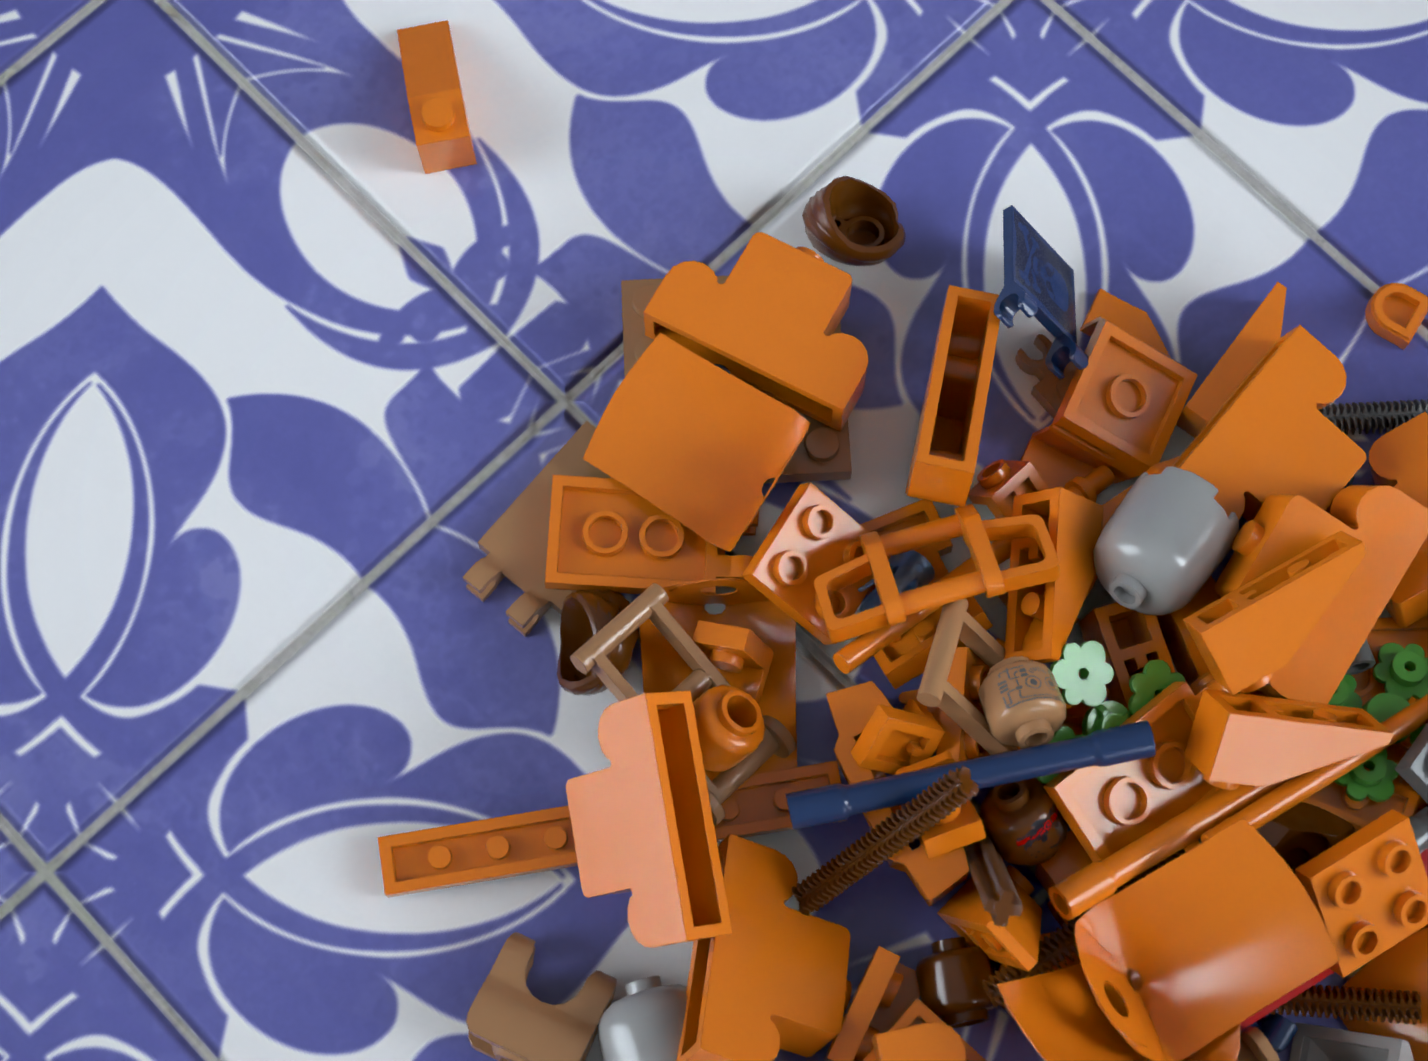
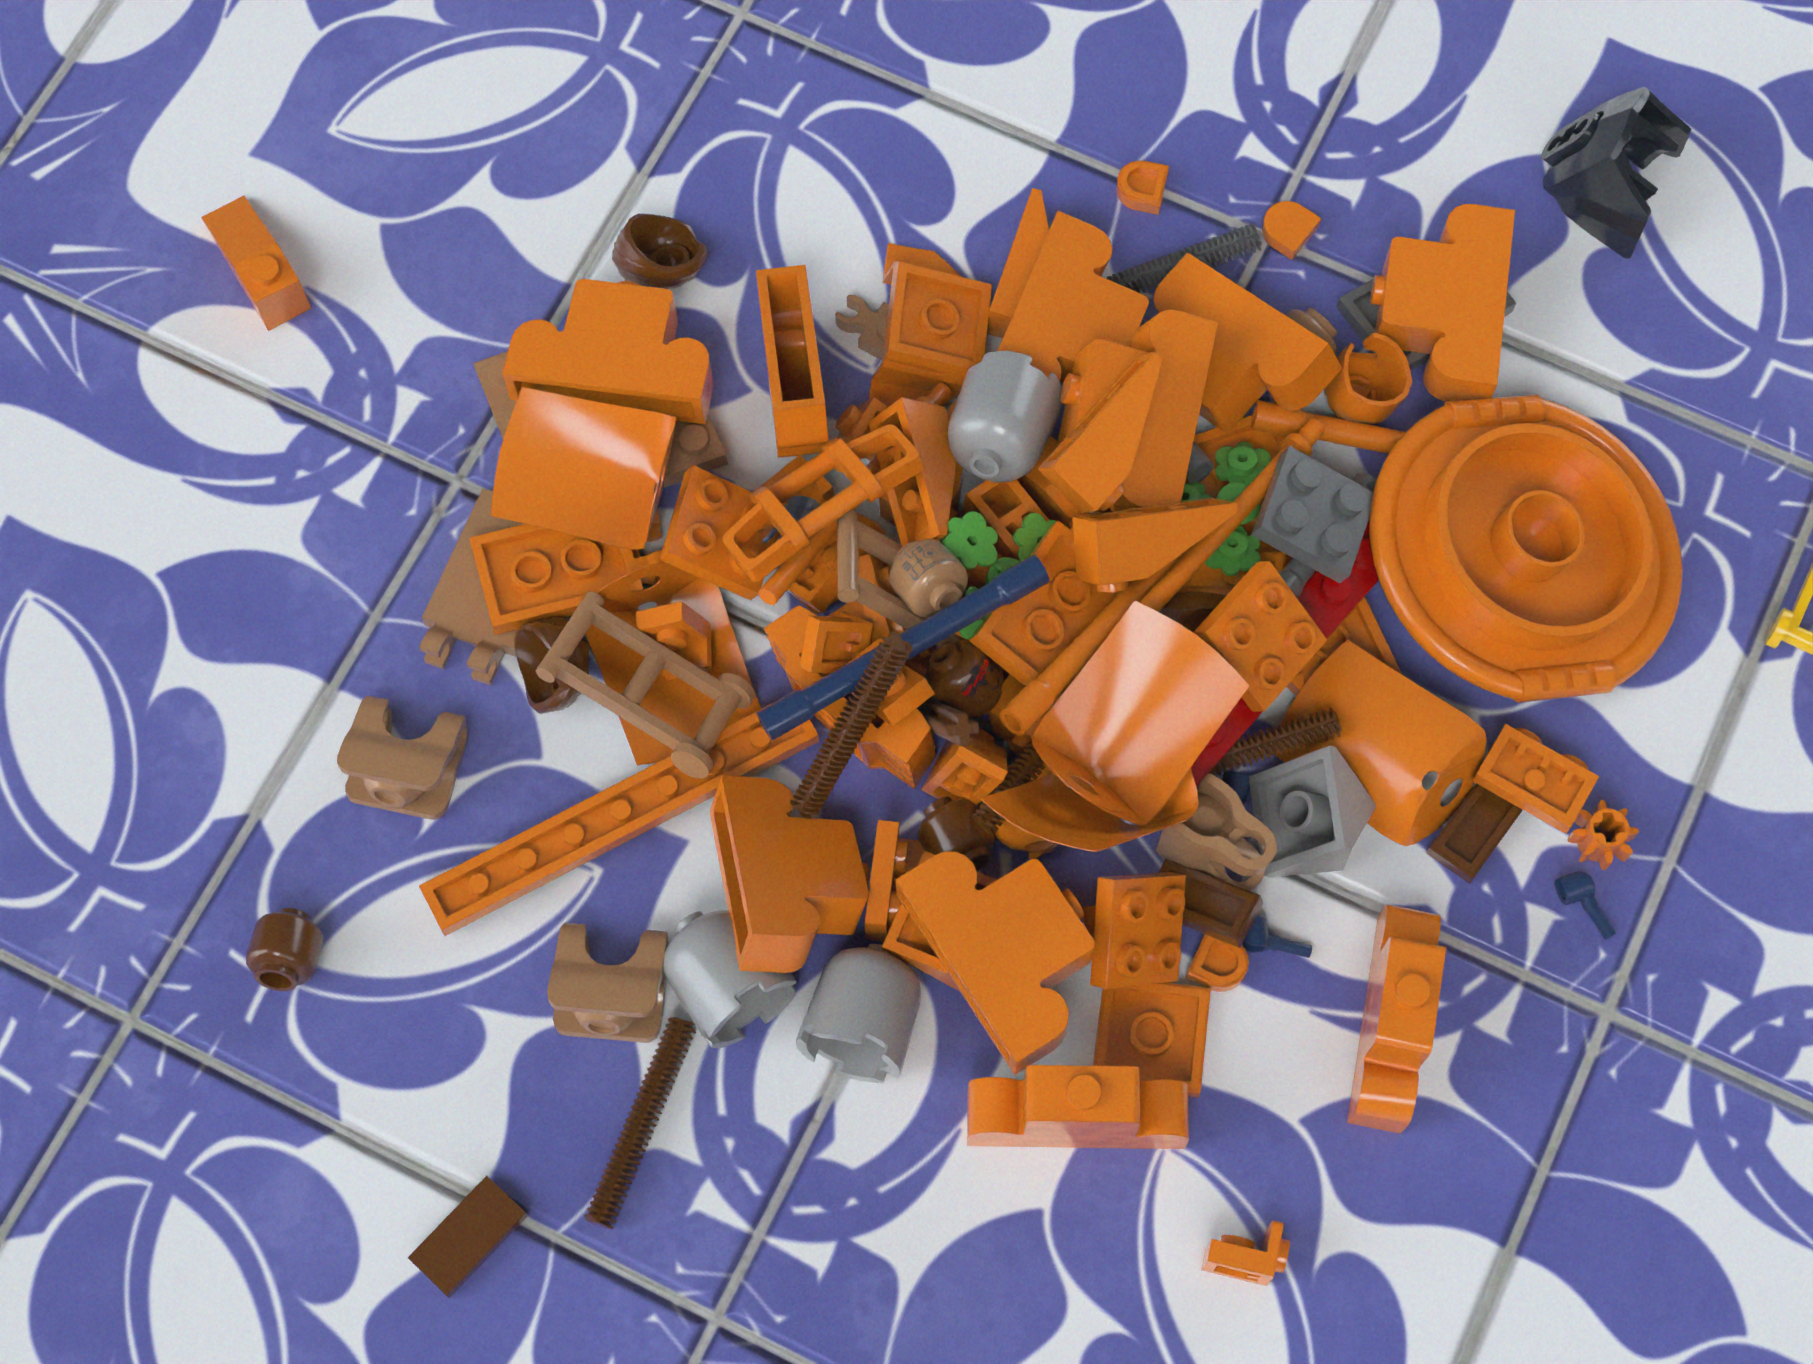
camera: 20 degrees left, 5 degrees down
orange brick [566,690,733,948] -> none
orange head [693,685,765,772] -> none
dark blue flag [994,205,1088,380] -> none
none -> reddish brown head [246,908,323,991]
none -> medium nougat piece [337,695,468,820]

